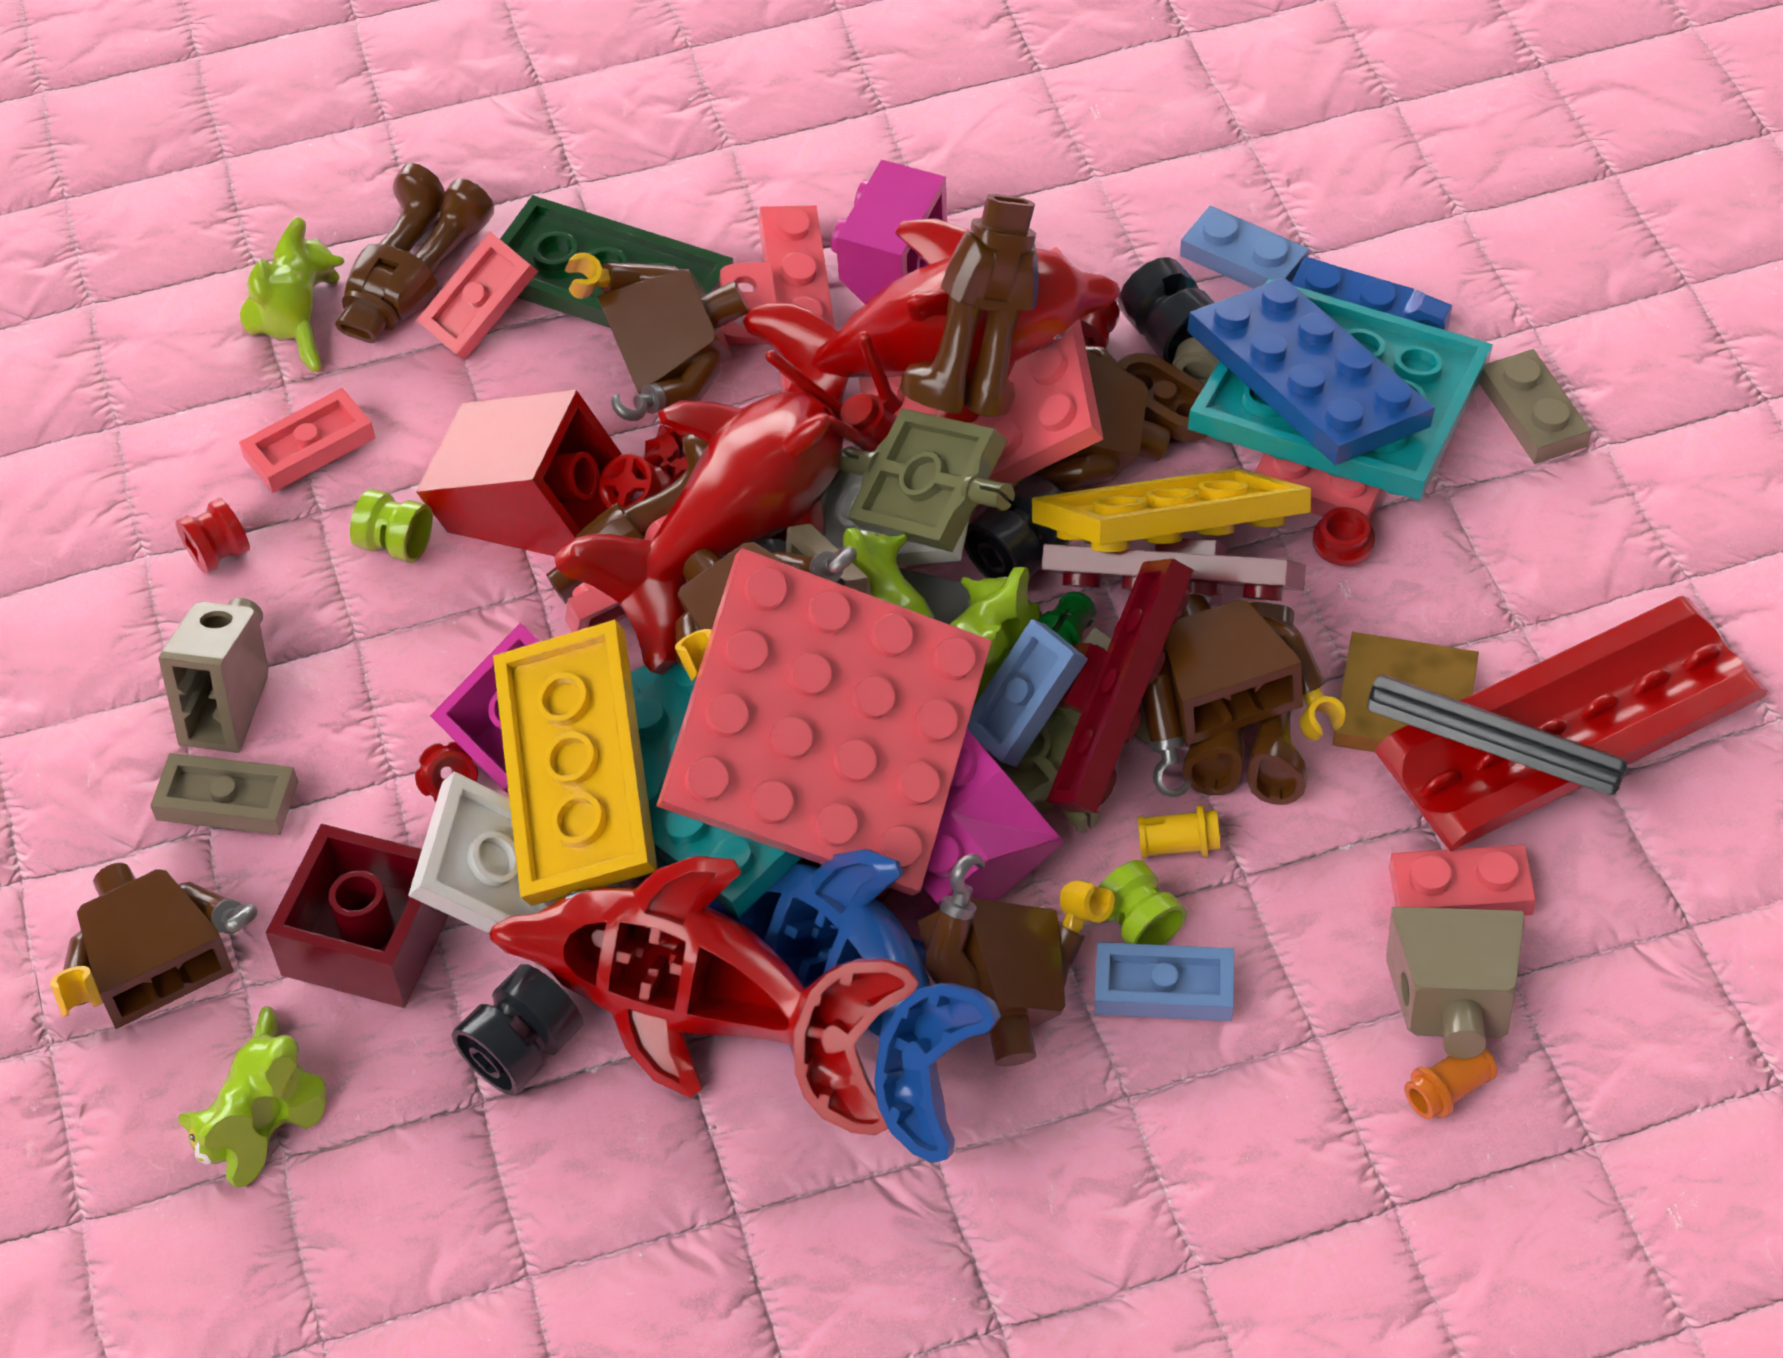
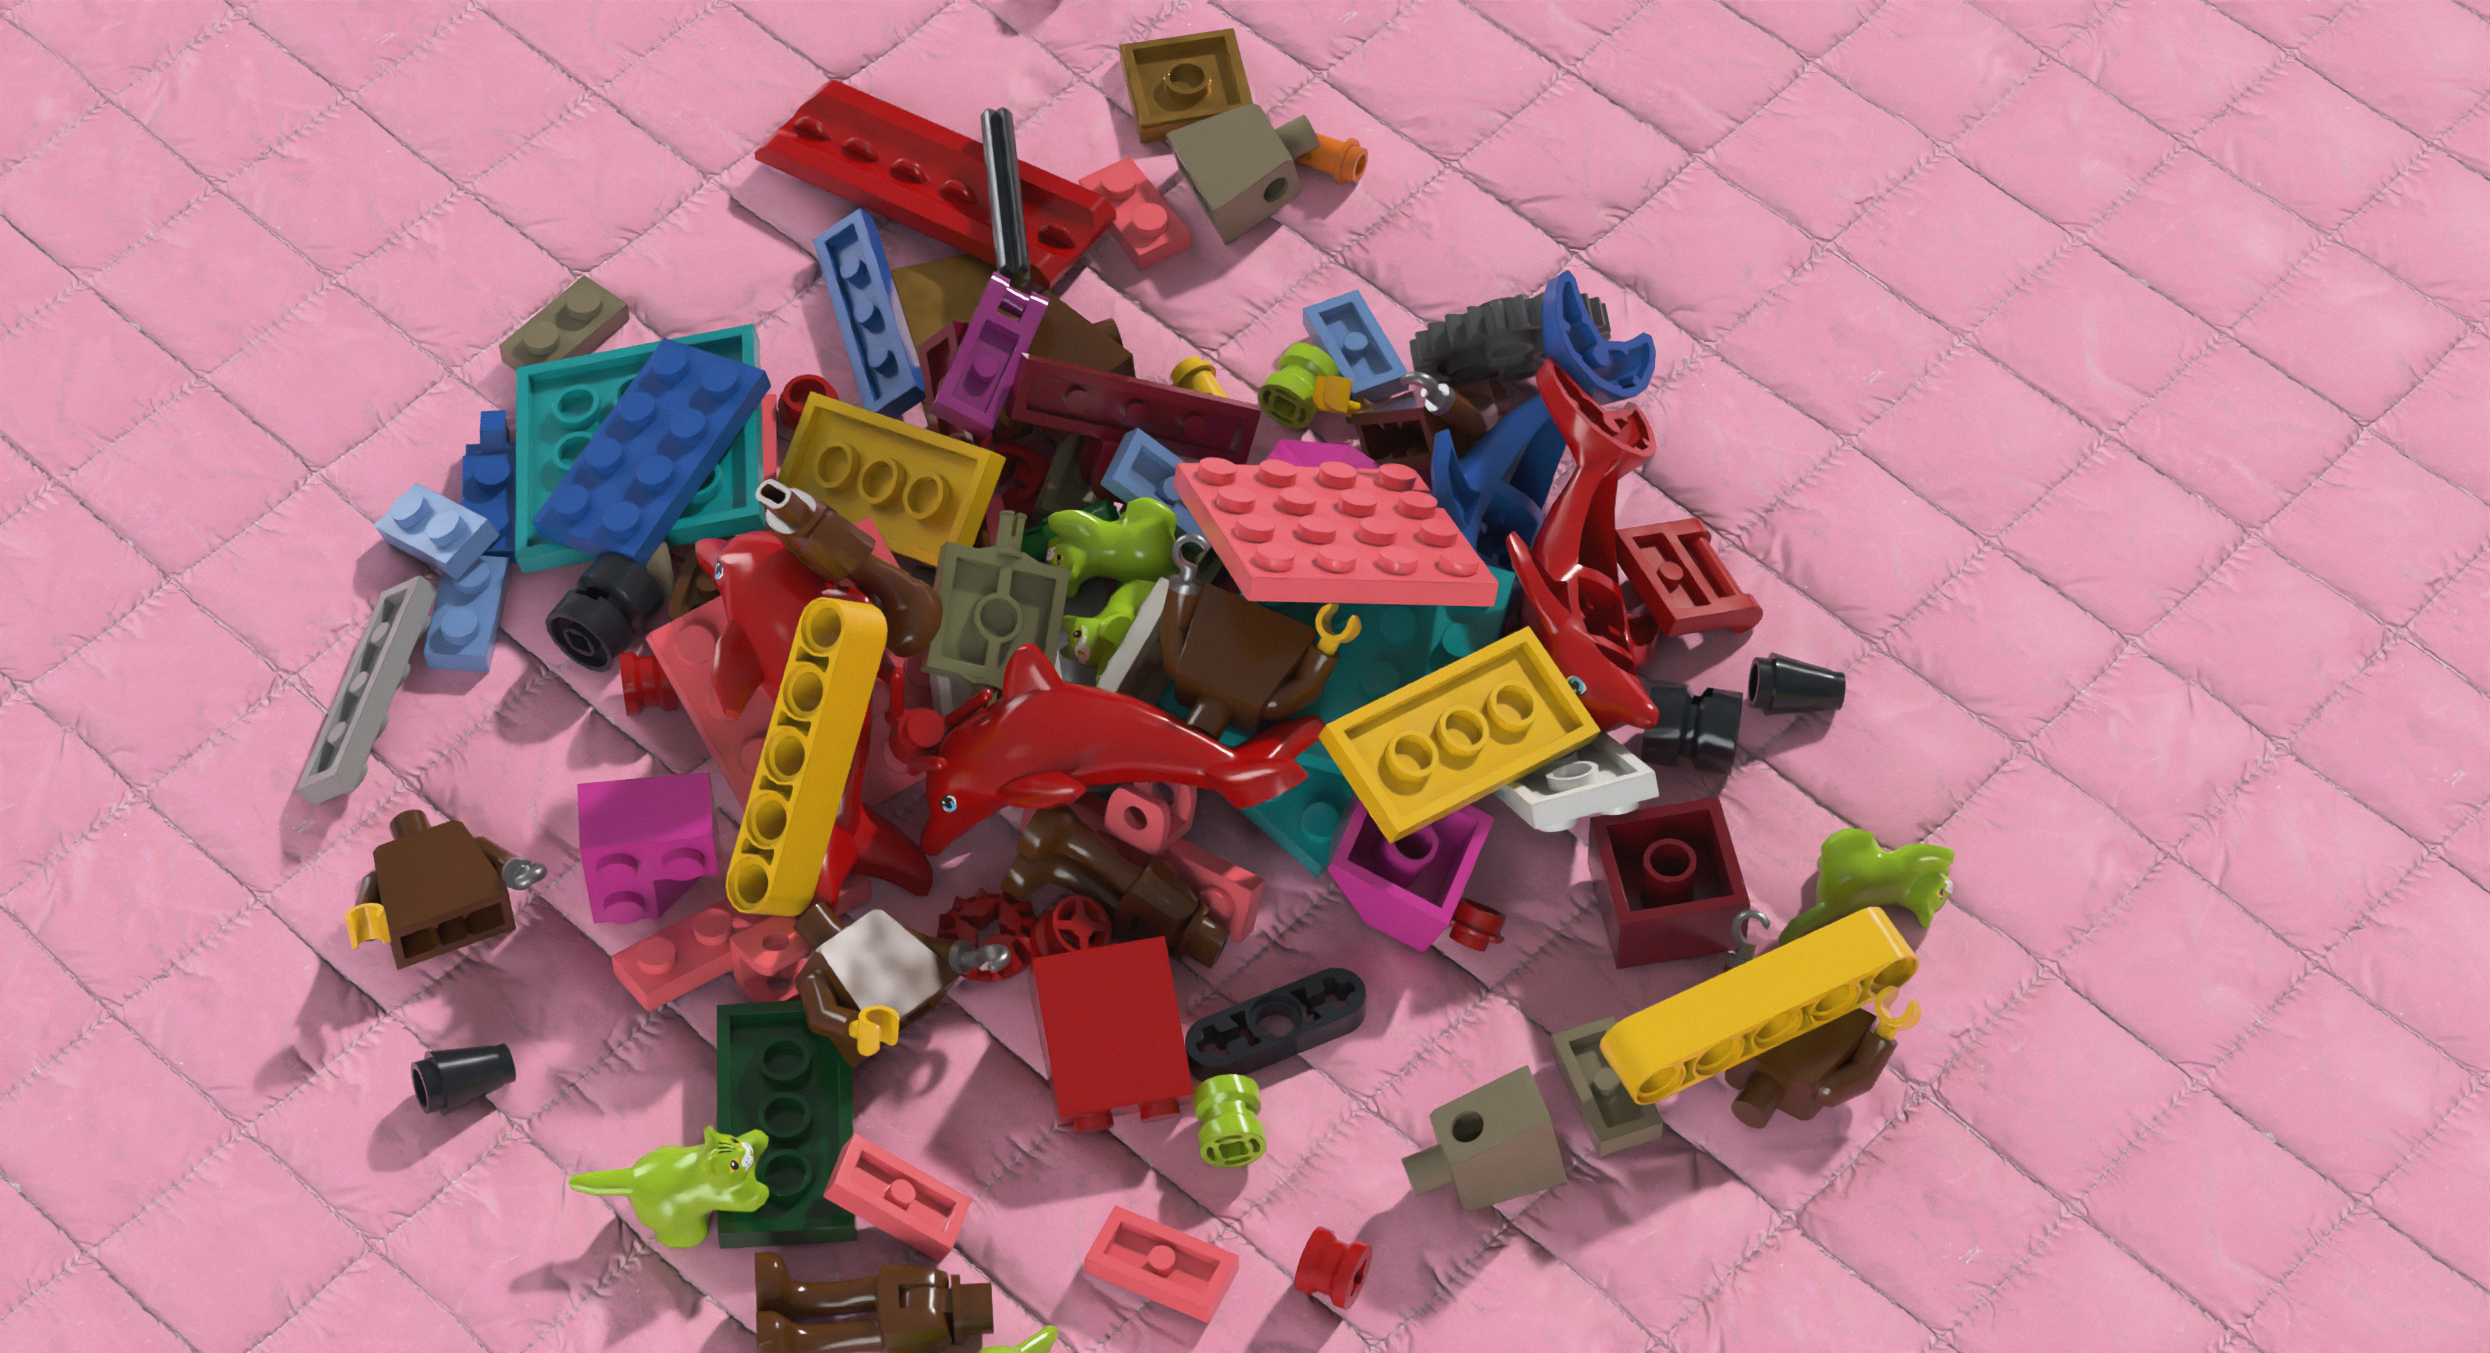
camera: 120 degrees left, 0 degrees up
none -> light grey plate [296,575,438,805]
none -> reddish brown torso [344,809,547,970]
none -> medium blue plate [374,482,500,580]
none -> black cone [411,1043,516,1116]
none -> lime animal [568,1126,769,1249]
none -> yellow beam [726,597,888,917]
none -> blue plate [813,208,926,419]
none -> magenta plate [929,271,1050,440]
none -> pearl gold tile [1119,28,1253,143]
none -> black beam [1185,968,1366,1082]
none -> dark grey gear [1409,292,1611,384]
none -> yellow beam [1599,907,1919,1105]
none -> red plate [1615,518,1763,638]
none -> black cone [1748,652,1846,716]

